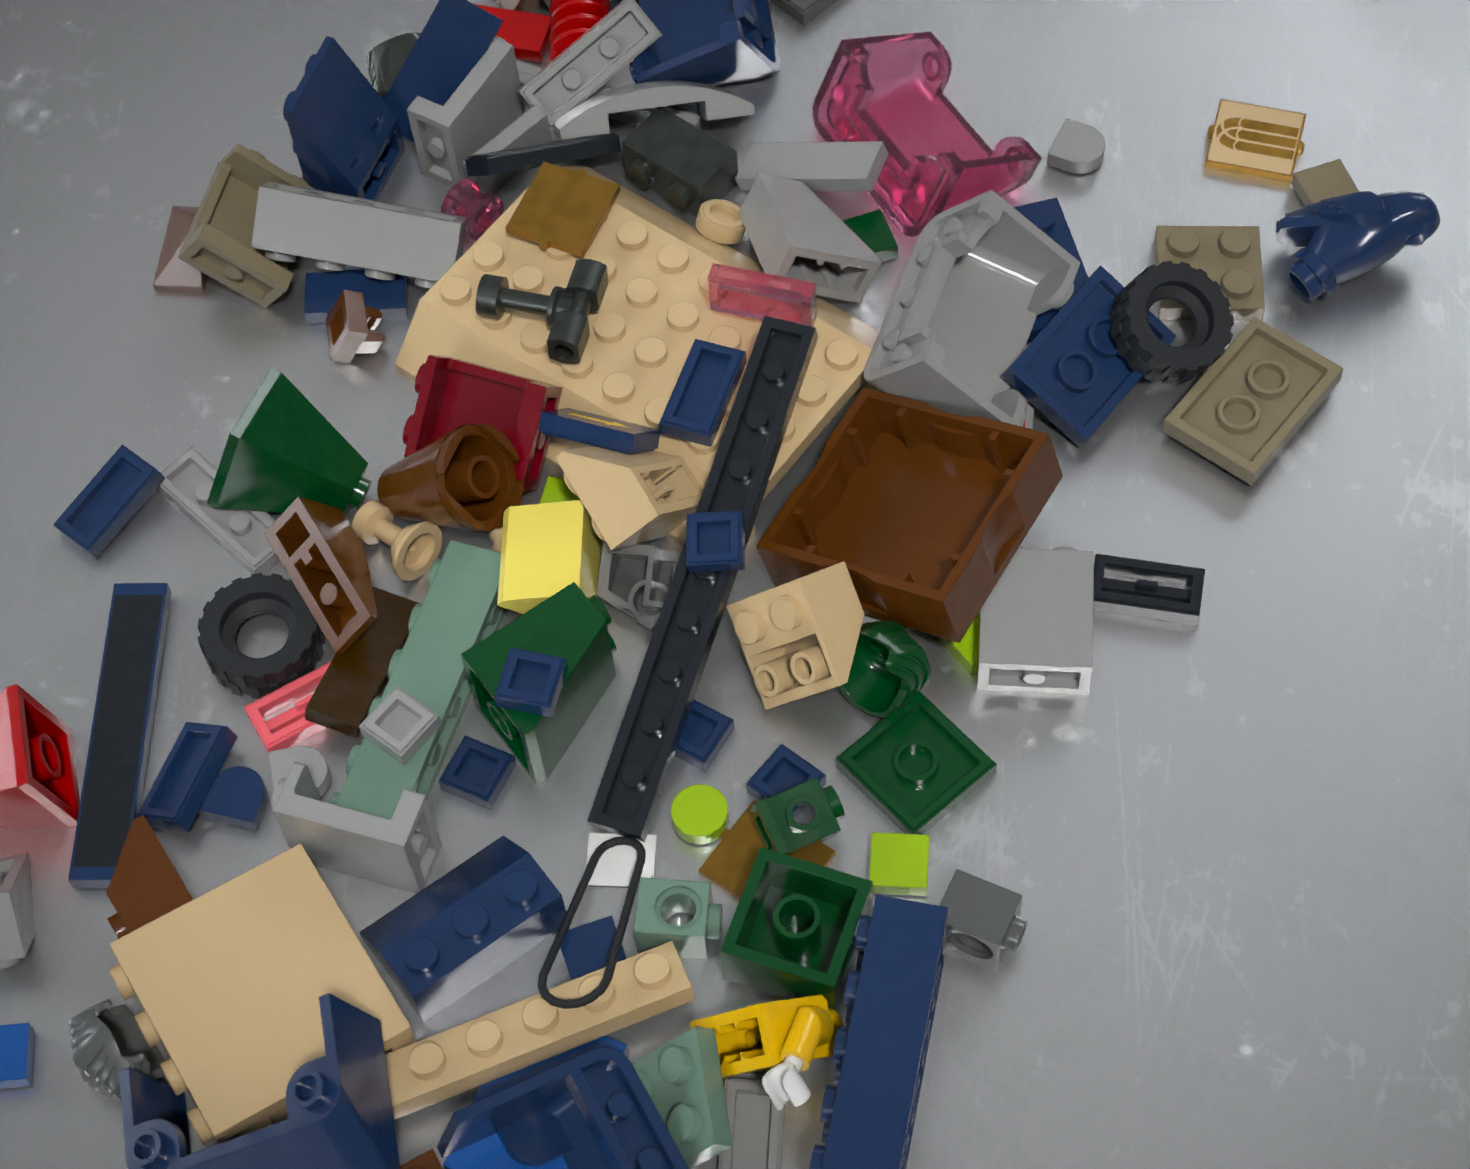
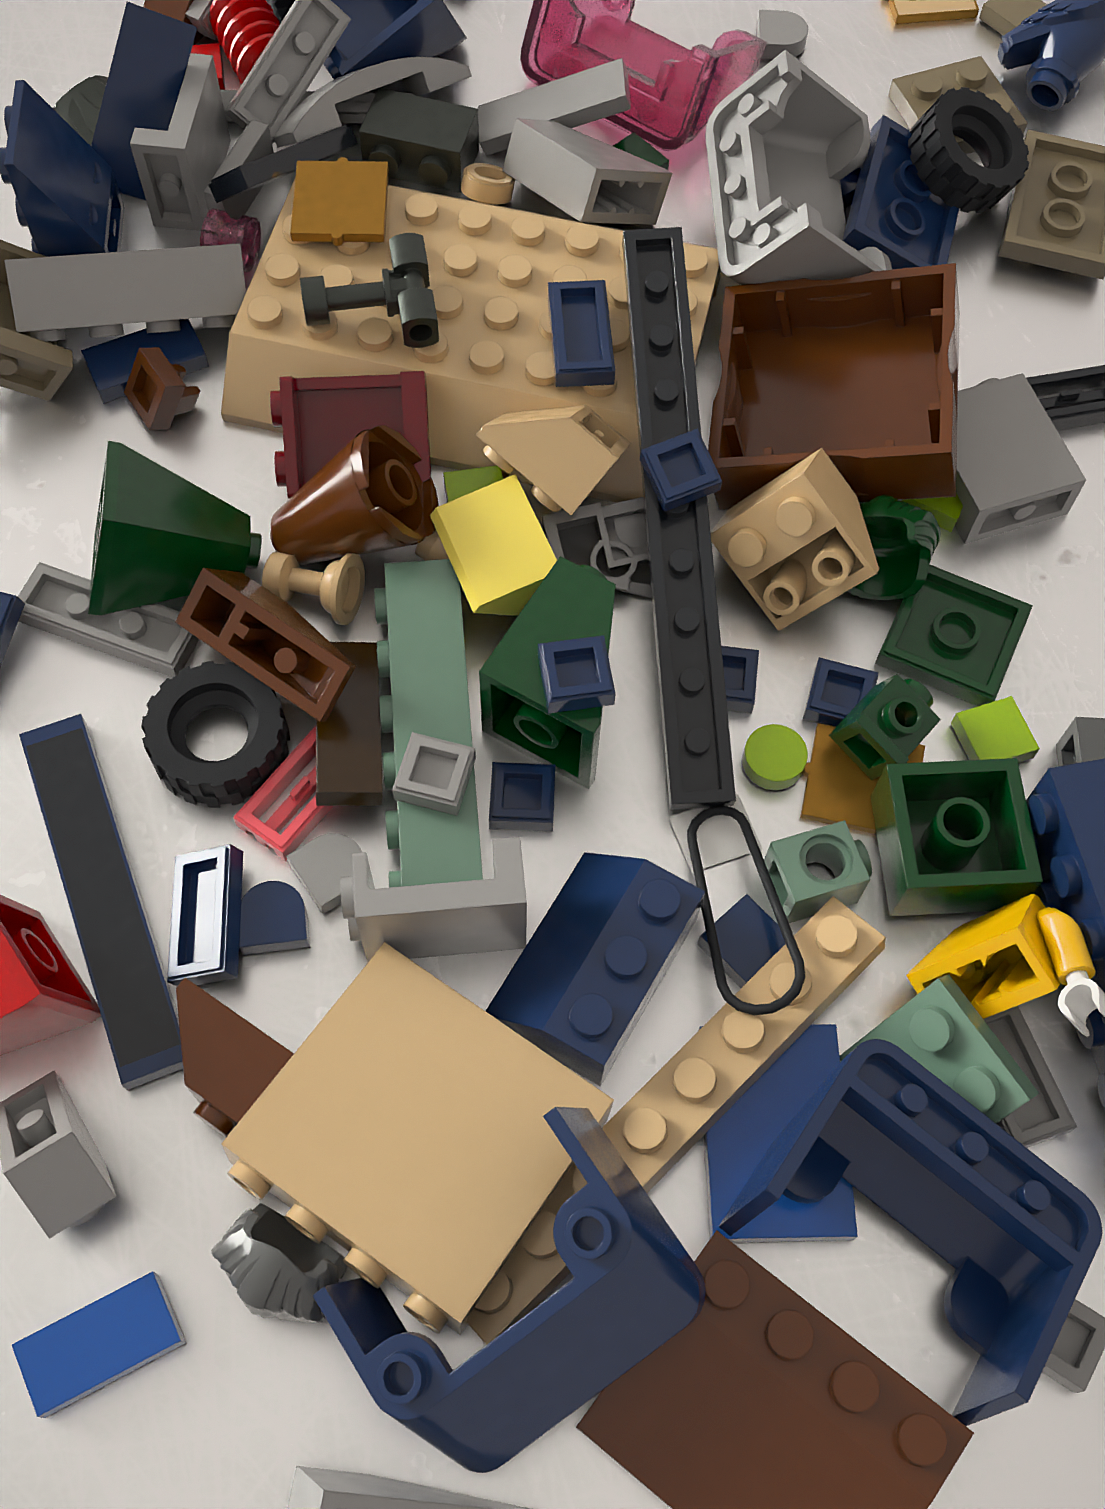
camera: 30 degrees left, 5 degrees up
dark blue tile [539,408,660,455] -> none
clear pink tile [708,263,817,327] -> none

